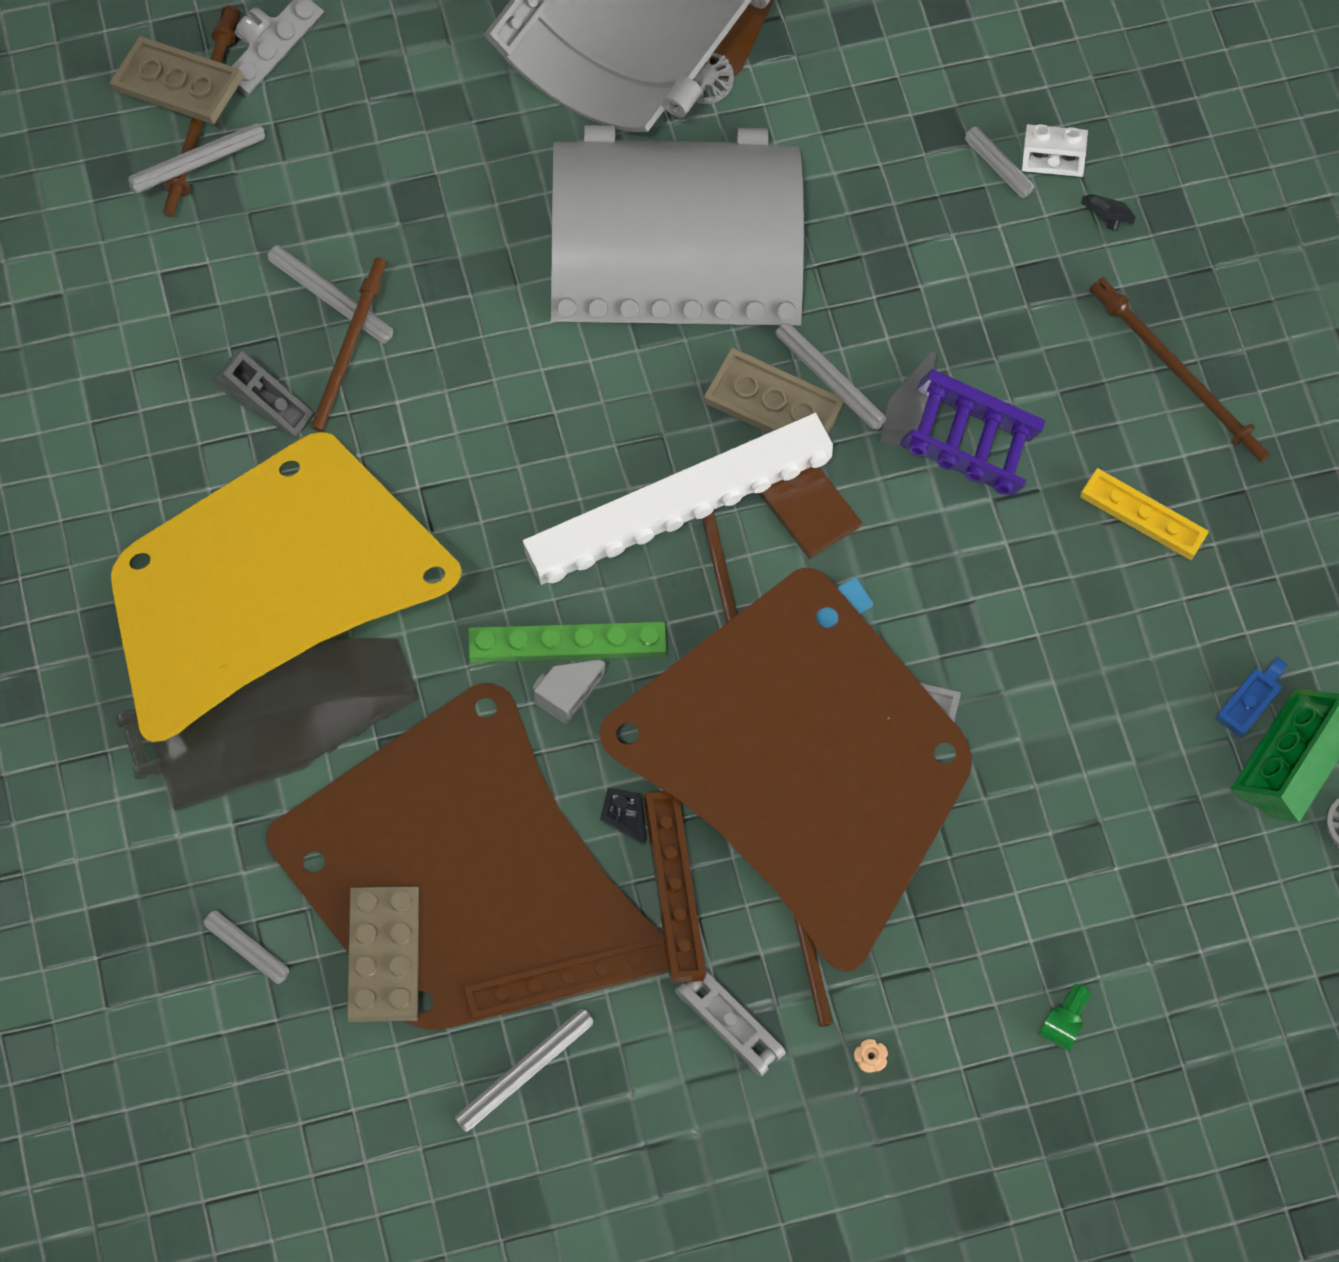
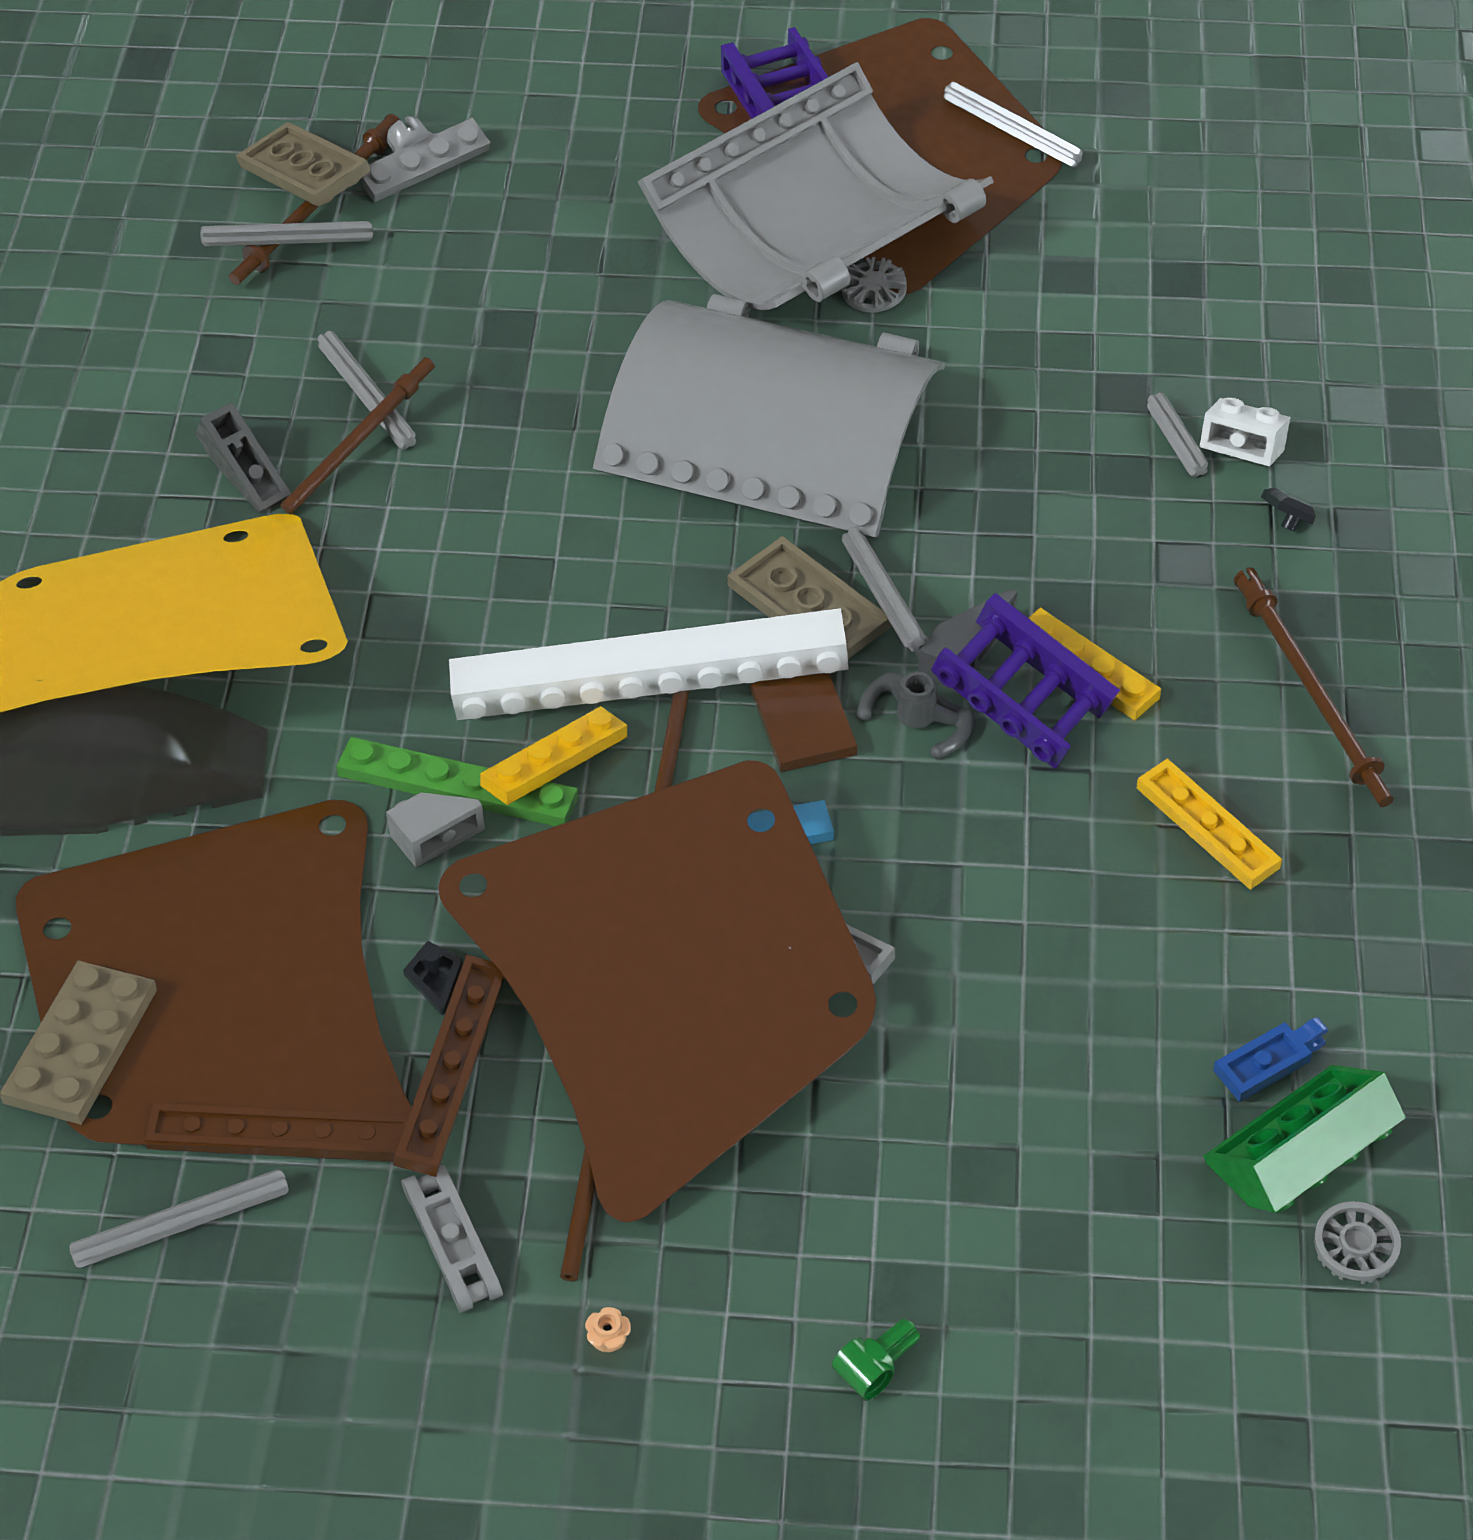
camera: 25 degrees right, 15 degrees down
none -> yellow plate [480,706,628,805]
none -> dark grey piece [857,672,976,759]
none -> yellow plate [1028,607,1161,721]

